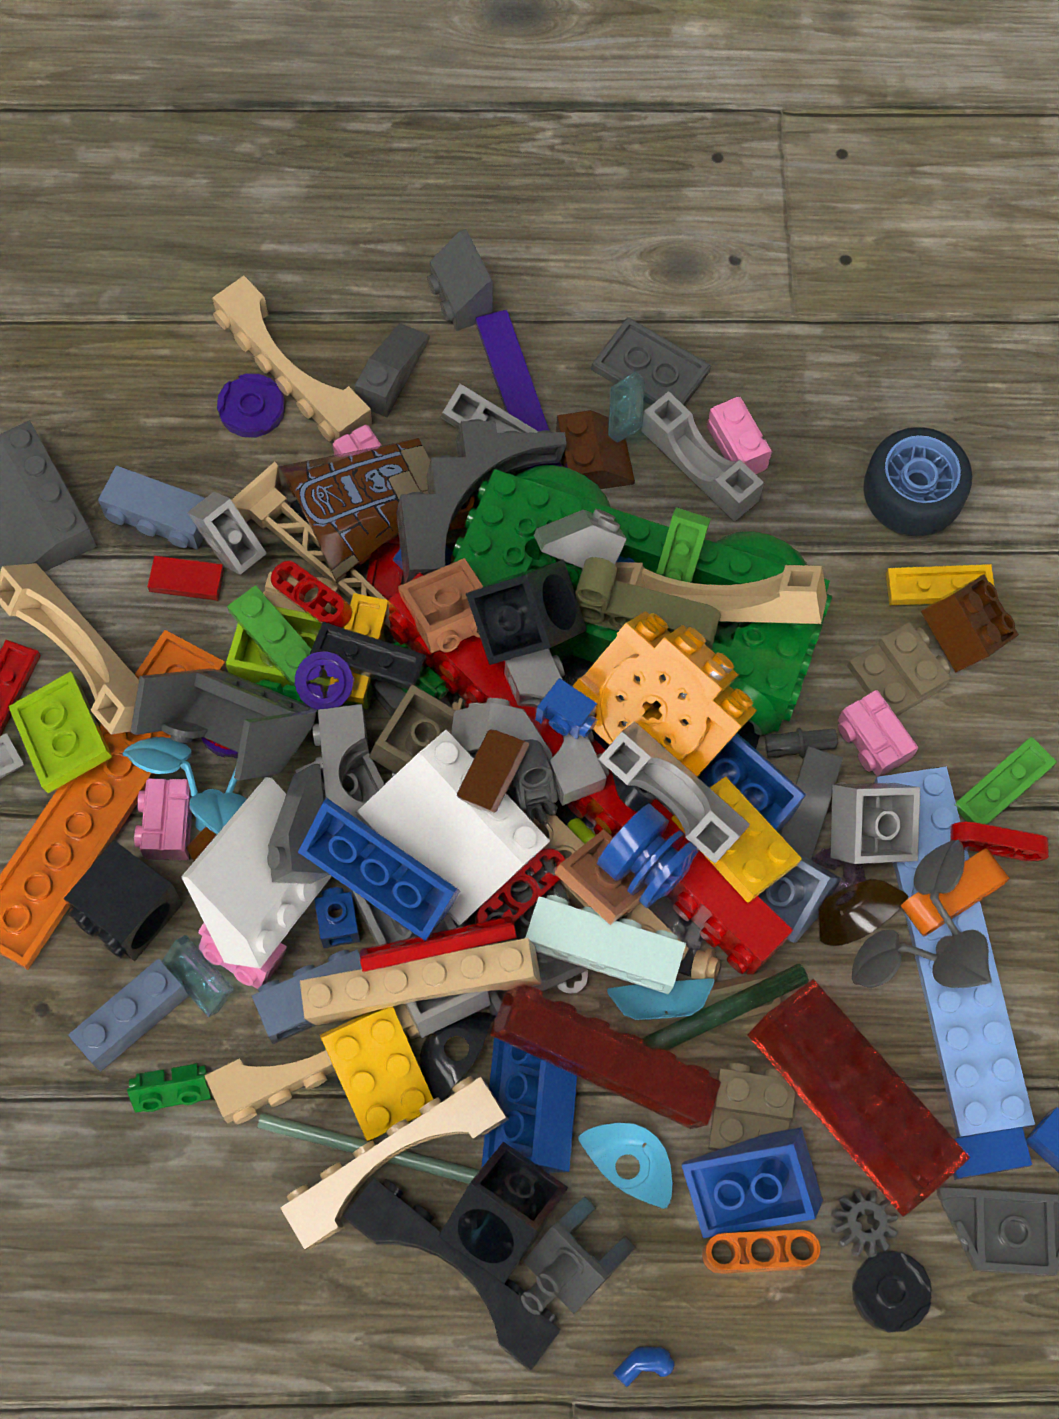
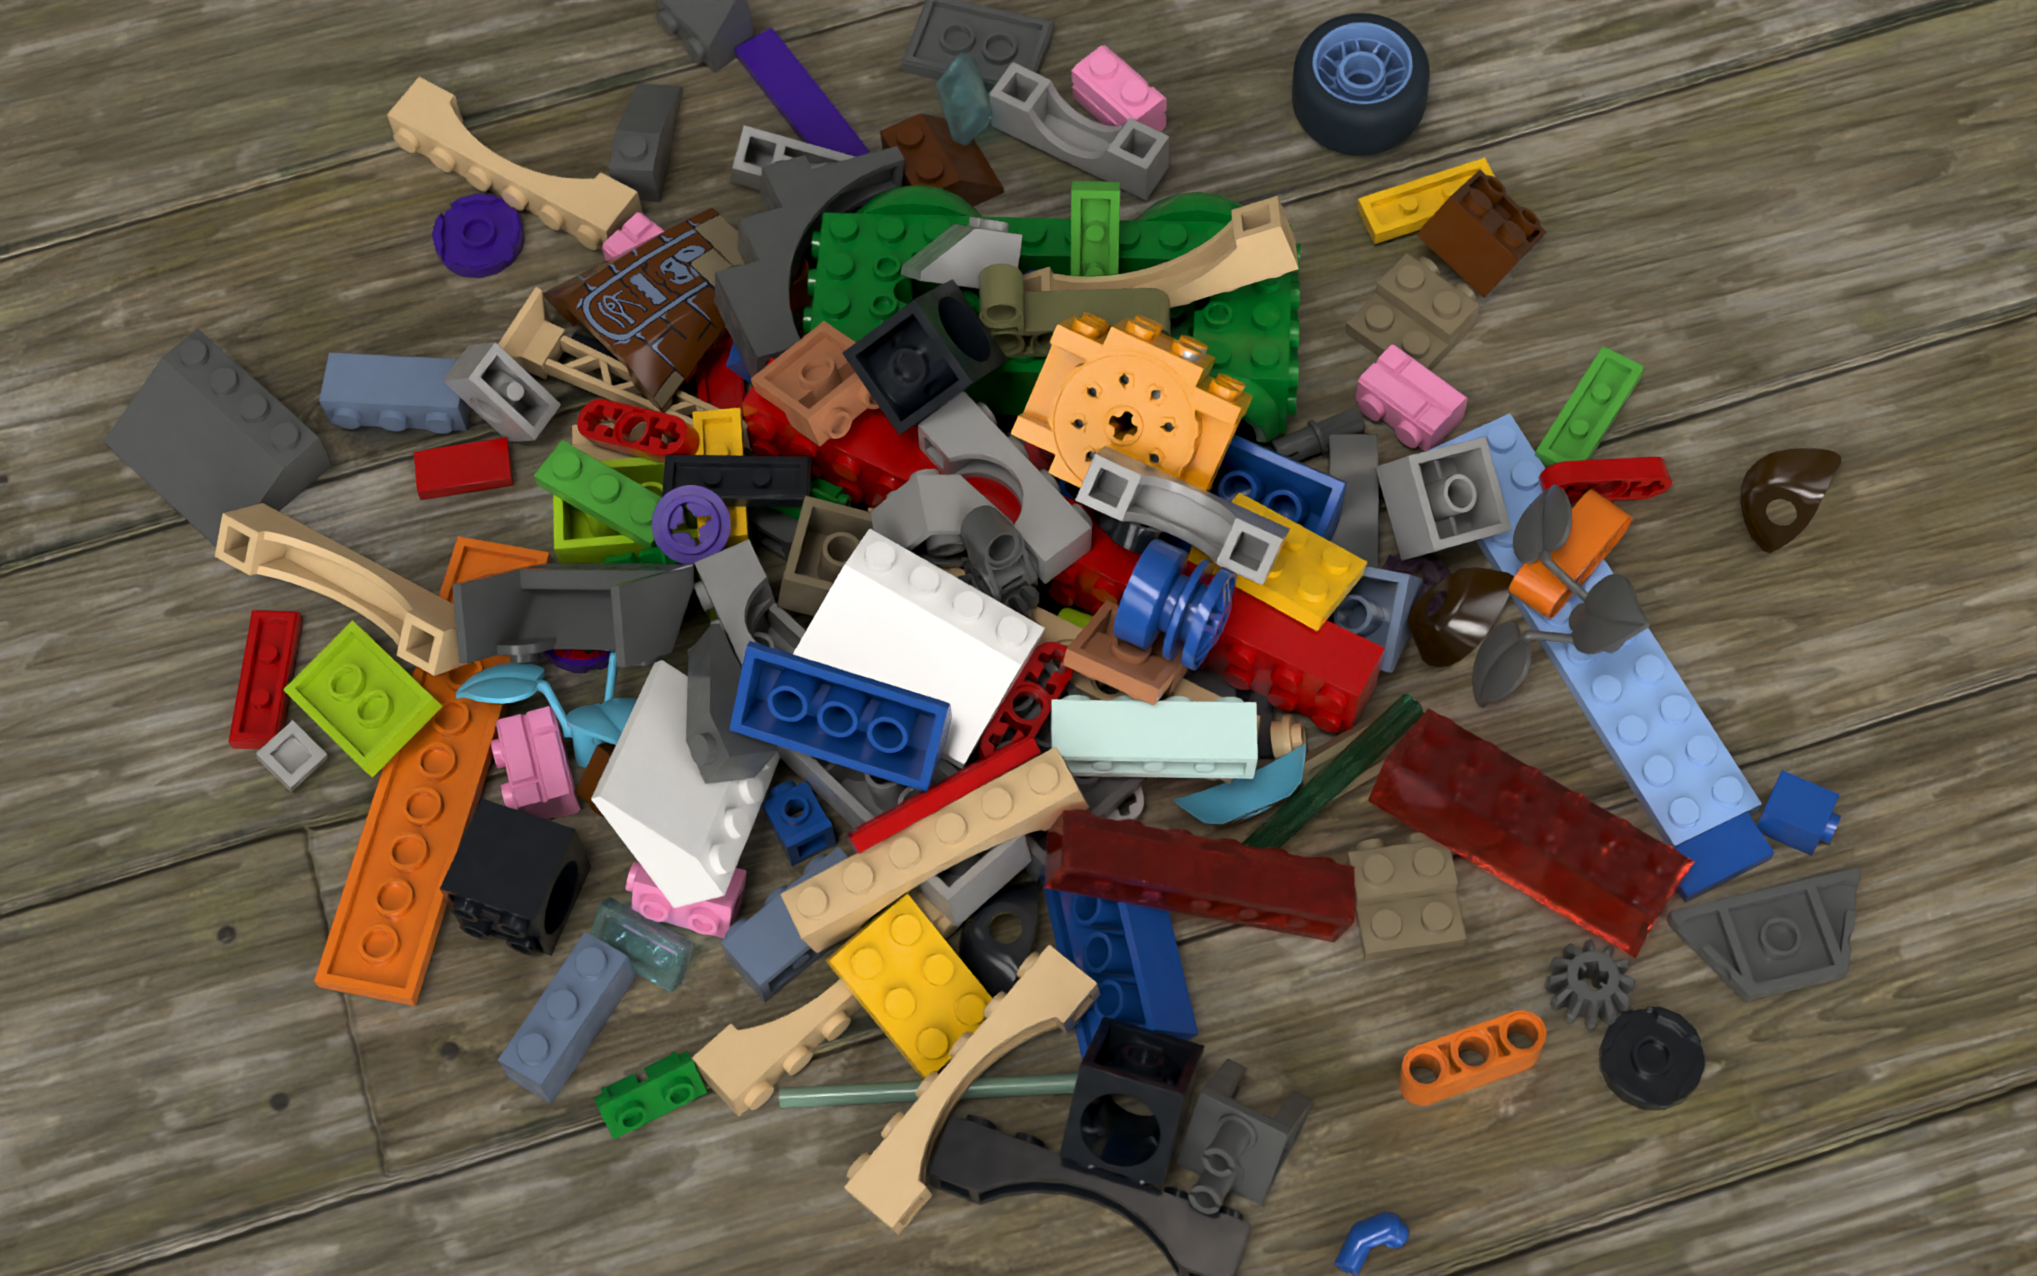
camera: 10 degrees left, 5 degrees down
reddish brown slope [457,729,529,813] -> none
blue brick [535,678,598,739] -> none
medium azure piece [578,1122,673,1209] -> none
blue slope [682,1127,823,1238] -> none

